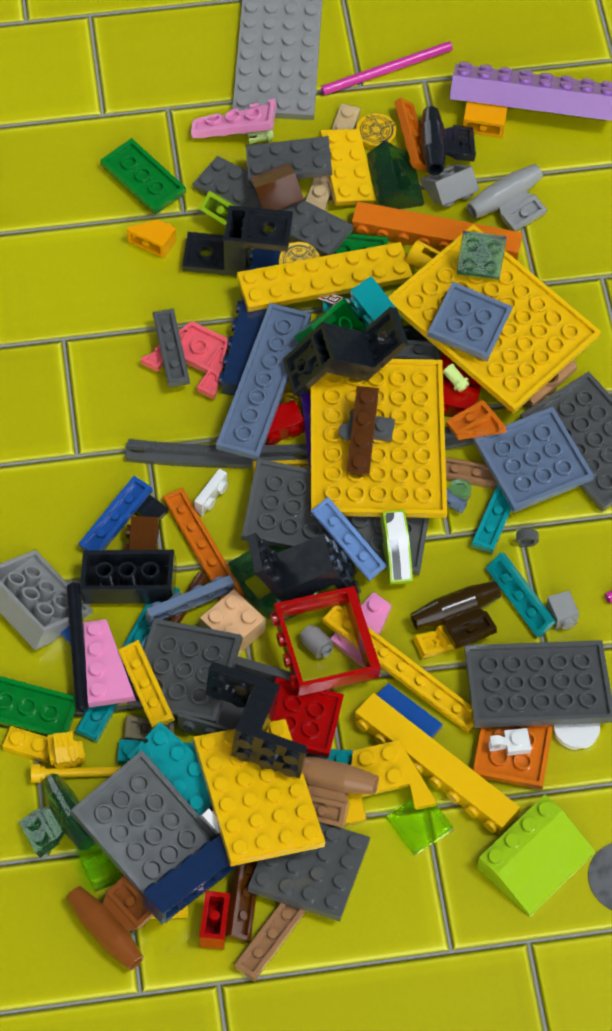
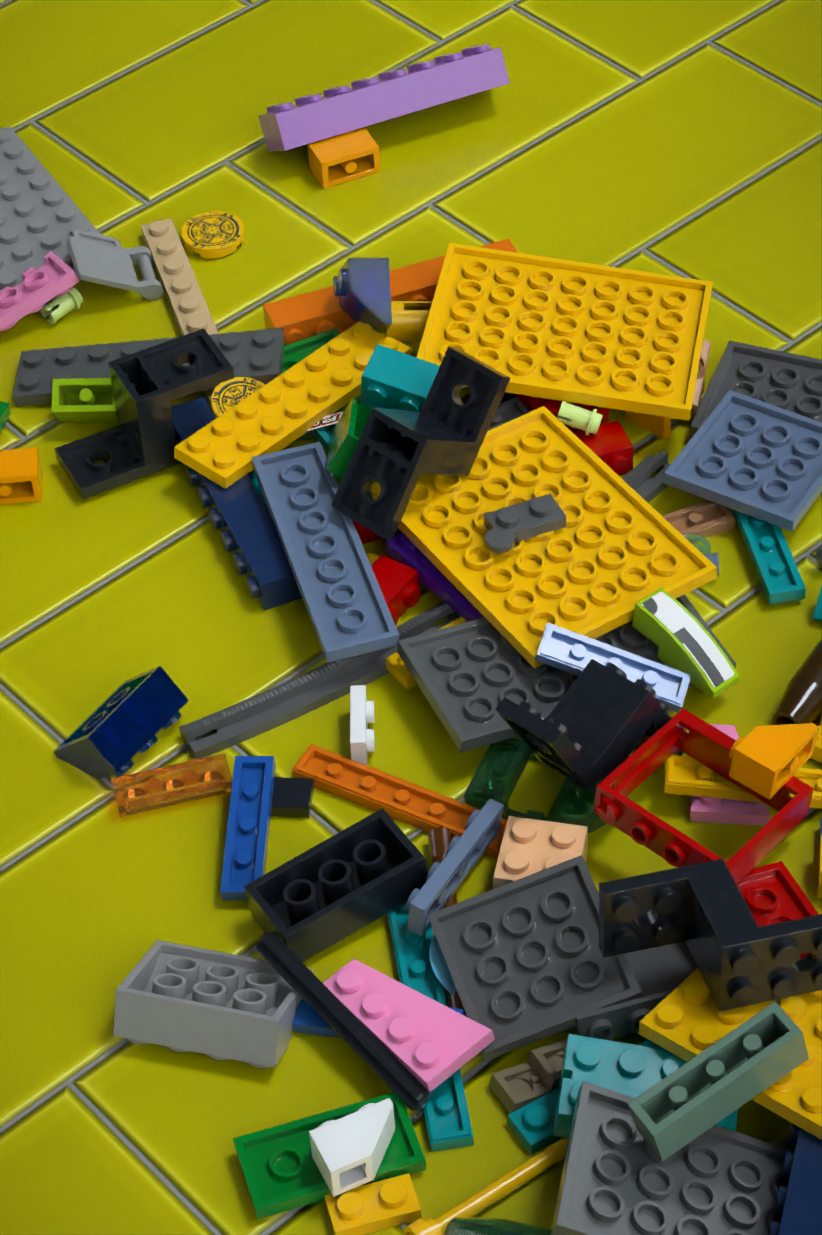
camera: 30 degrees left, 15 degrees down
yellow hair [47,731,86,768] -> none
yellow tile [118,640,175,729] -> none
reddish brown brick [125,516,159,550] -> none
coral wing [141,321,228,400] -> none
dark grey tile [152,309,190,388] -> none
white plate [200,809,220,834] -> none
dark grey plate [246,136,333,185] -> none
reddish brown slope [250,163,304,210] -> none
light grey brick [300,625,334,658] -> none
yellow plate [318,129,376,206] -> none
dark pink piece [321,41,453,96] -> none
reddish brown plate [347,386,379,477] -> none
clear green slope [367,141,424,209] -> none
orange plate [395,97,428,173] -> none
black plate [420,106,476,175] -> none
light grey slope [420,164,479,207] -> none
sand blue plate [427,282,513,362] -> none
orange wing [446,400,507,440] -> none
clear green plate [456,231,507,279] -> none
light grey plate [467,164,547,232] -> none
none -> clear blue slope [53,666,189,780]
none -> light grey piece [67,230,164,301]
none -> clear orange plate [111,753,232,817]
none -> white slope [309,1098,395,1197]
none -> clear blue slope [333,258,392,333]
none -> sand green brick [628,1001,809,1162]
none -> light orange slope [729,723,819,800]

